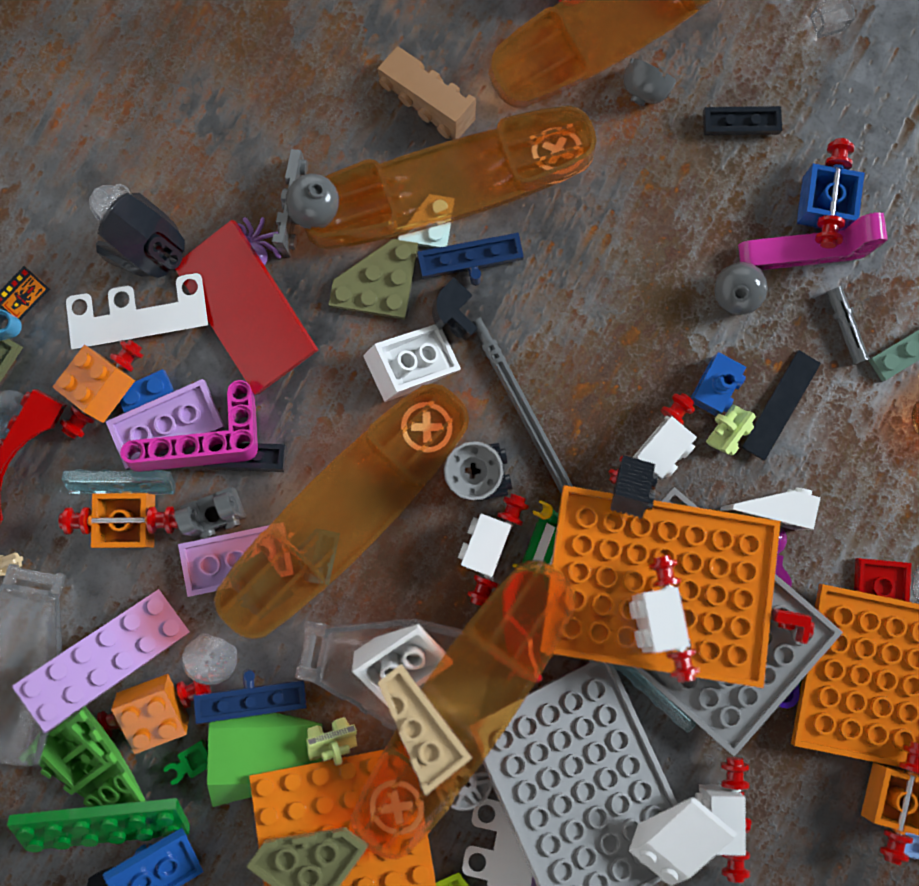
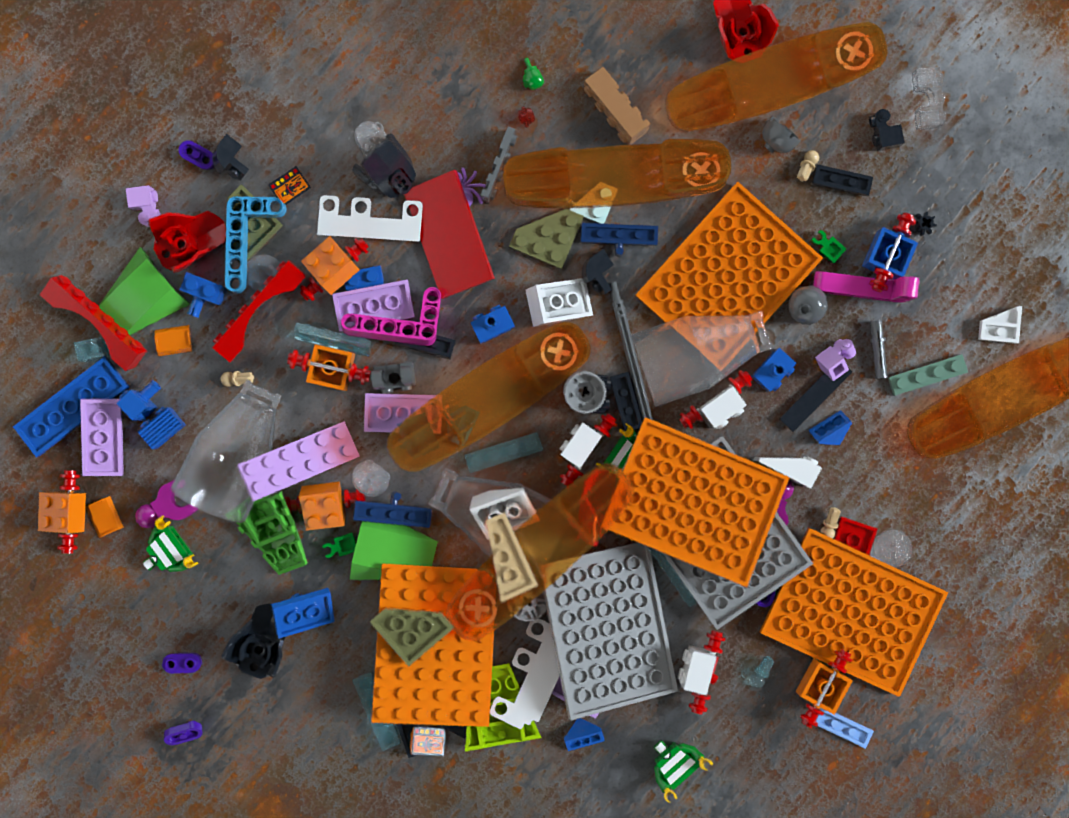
camera: 15 degrees right, 5 degrees up
green plate [7,798,190,852] -> none
dark grey cylinder [285,173,339,229] -> none
yellowish green hips [307,717,357,765] -> none
black brick [610,455,659,519] -> none
white brick [629,555,700,682] -> none
white slope [629,797,736,886] -> none
yellowish green hips [706,404,756,455] -> none
red bracket [771,608,814,644] -> none
none -> clear light blue plate [465,432,543,473]
none -> blue brick [470,305,515,344]
none -> clear red plate [518,106,535,128]
none -> green piece [522,57,544,90]
none -> black plate [610,372,642,431]
none -> clear windscreen [631,311,773,407]
none -> orange plate [635,182,823,372]
none -> clear light blue axle [749,656,774,688]
none -> tan axle [797,150,819,182]
none -> blue slope [809,410,852,445]
none -> green plate [811,230,846,264]
none -> lavender brick [815,339,856,381]
none -> tan axle [820,507,841,539]
none -> black brick [869,109,905,151]
none -> black gear [913,212,937,236]

